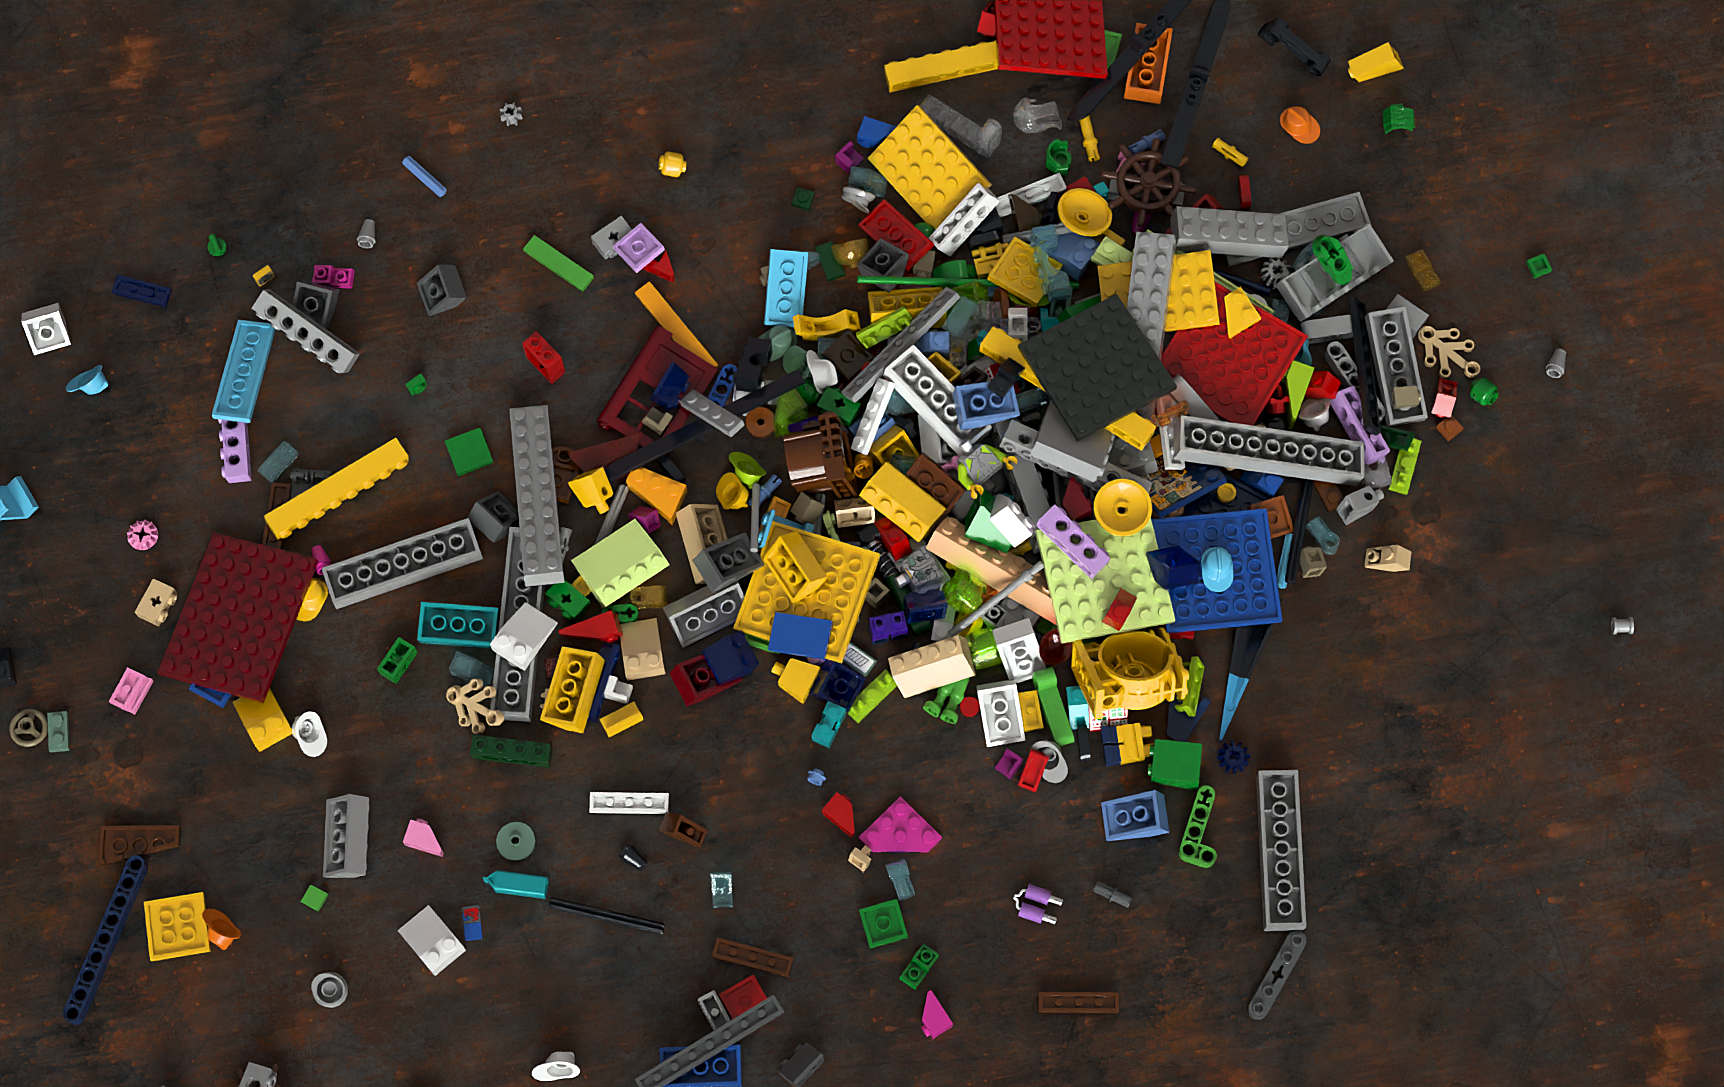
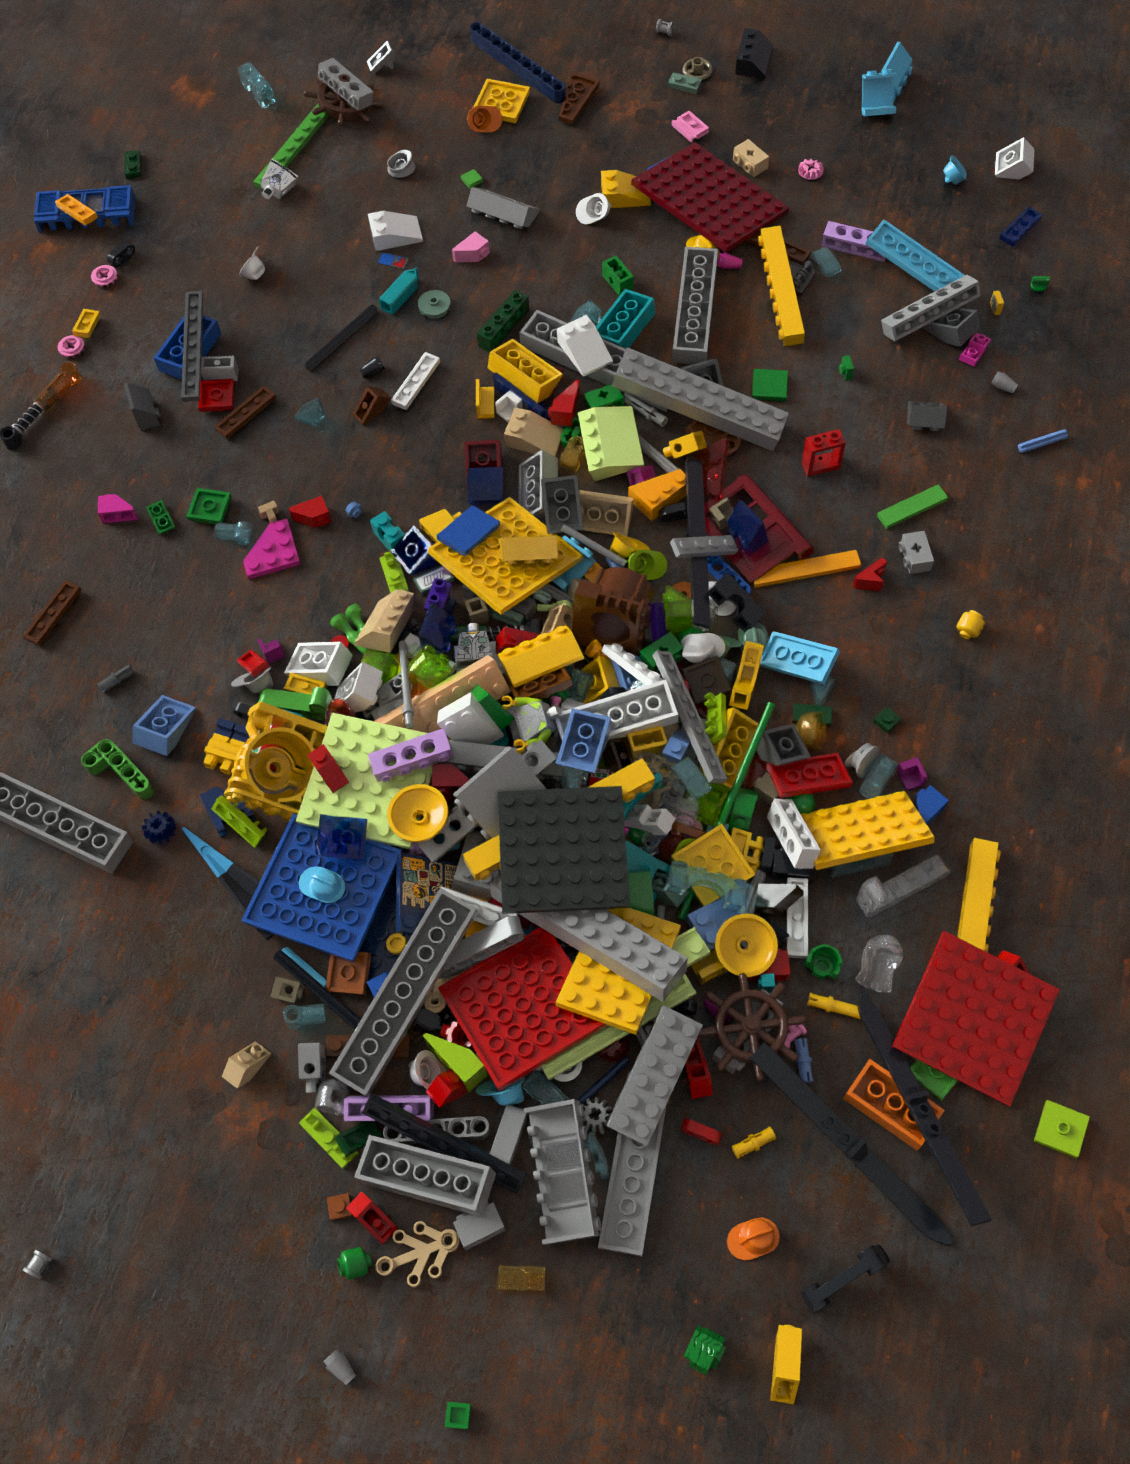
camera: 120 degrees right, 10 degrees down
tan plant [446,679,504,734] -> none
light grey gear [500,102,523,126] -> none
lavender plate [612,223,665,273] -> none
black slope [987,357,1025,399] -> none
medium lavender piece [1013,884,1063,924] -> none
green slope [1148,739,1202,791] -> none
clear orange wing [1150,400,1191,428] -> none
yellow wing [1224,287,1261,339] -> none
green piece [1312,234,1353,285] -> none
dark tan brick [1391,385,1421,409] -> none

